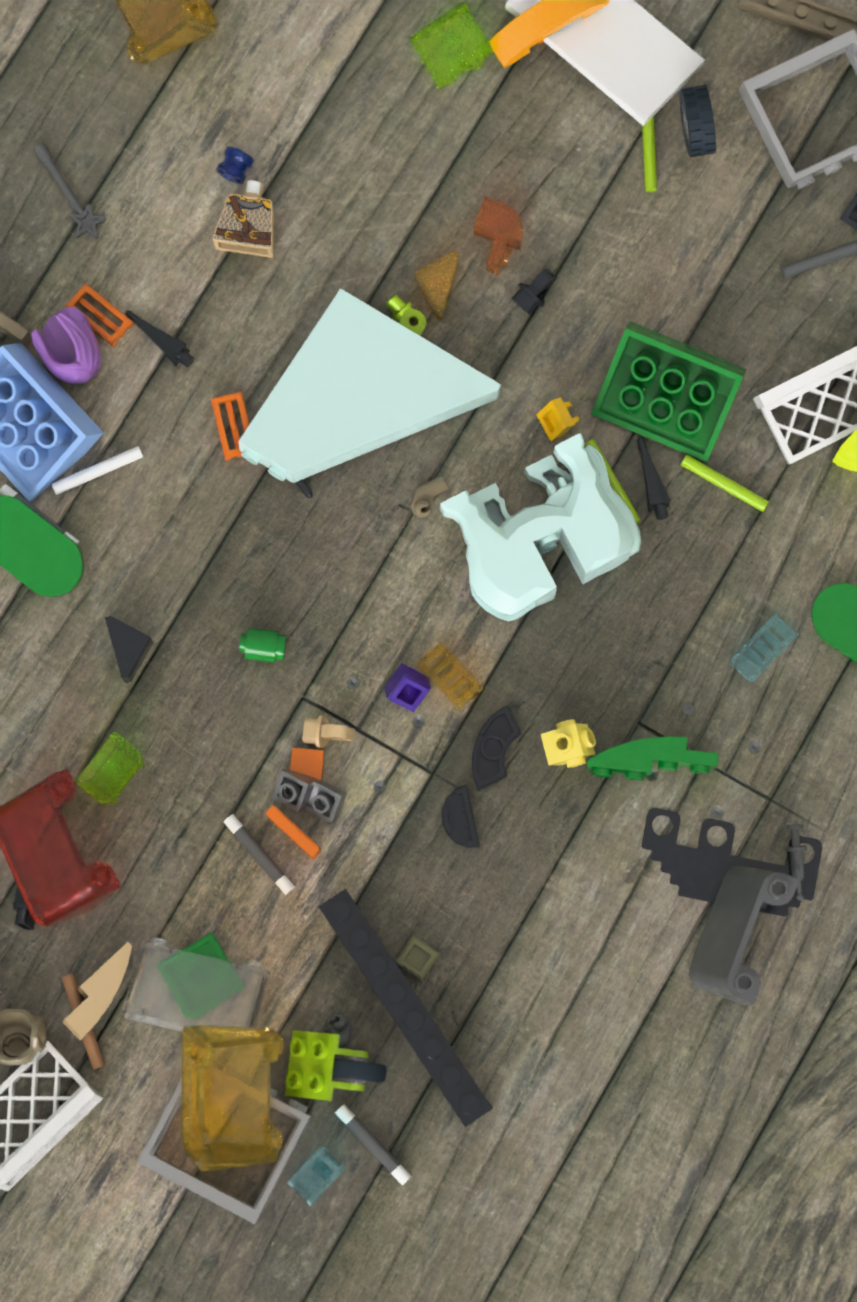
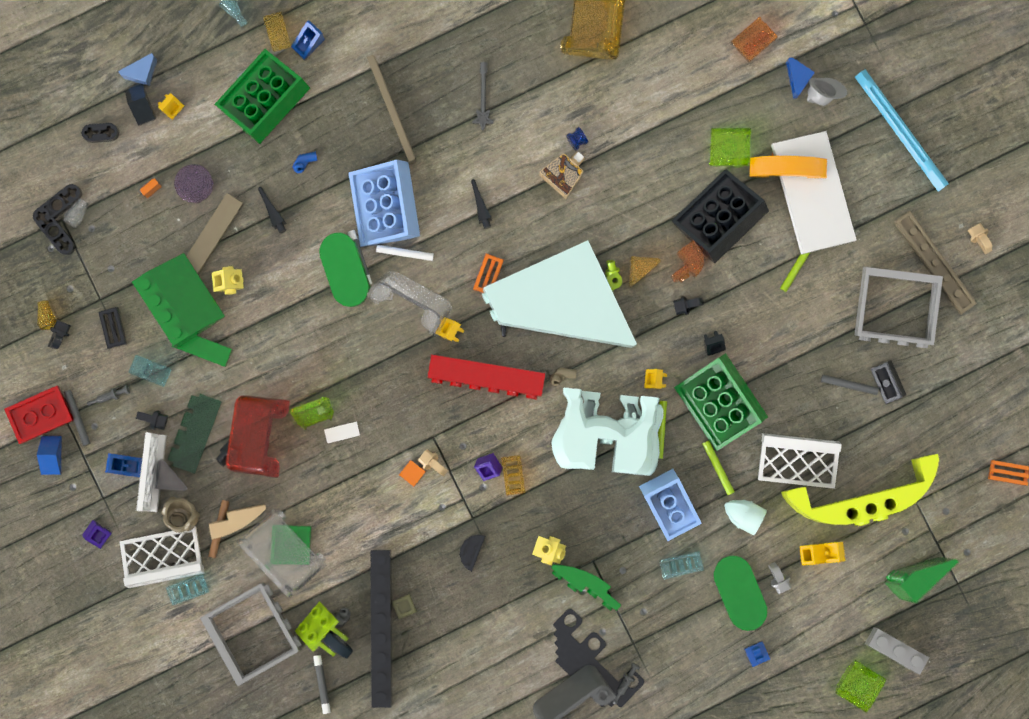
camera: 30 degrees right, 5 degrees up
medium lavender hair [31,307,102,385] -> none
orange tile [65,283,134,348] -> none
black slope [105,616,154,683] -> none
clear yellow windscreen [181,1025,283,1172] -> none
dark grey bar [224,814,295,895] -> none
green brick [239,627,286,663] -> none
orange tile [265,805,321,860] -> none
flat silver slope [272,769,347,824] -> none
clear light blue slope [287,1145,347,1206] -> none
black tile [472,705,522,791] -> none
black piece [637,437,670,520] -> none
black wheel [679,85,716,157] -> none
none -> clear light blue slope [165,574,209,606]
none -> white sticker [324,422,360,443]
none -> clear windscreen [367,270,452,337]
none -> red brick [428,355,545,400]
none -> yellow tile [438,318,464,342]
none -> light blue slope [639,469,702,541]
none -> black slope [672,169,769,263]
none -> black tile [704,331,726,356]
none -> light aqua helmet [724,500,767,535]

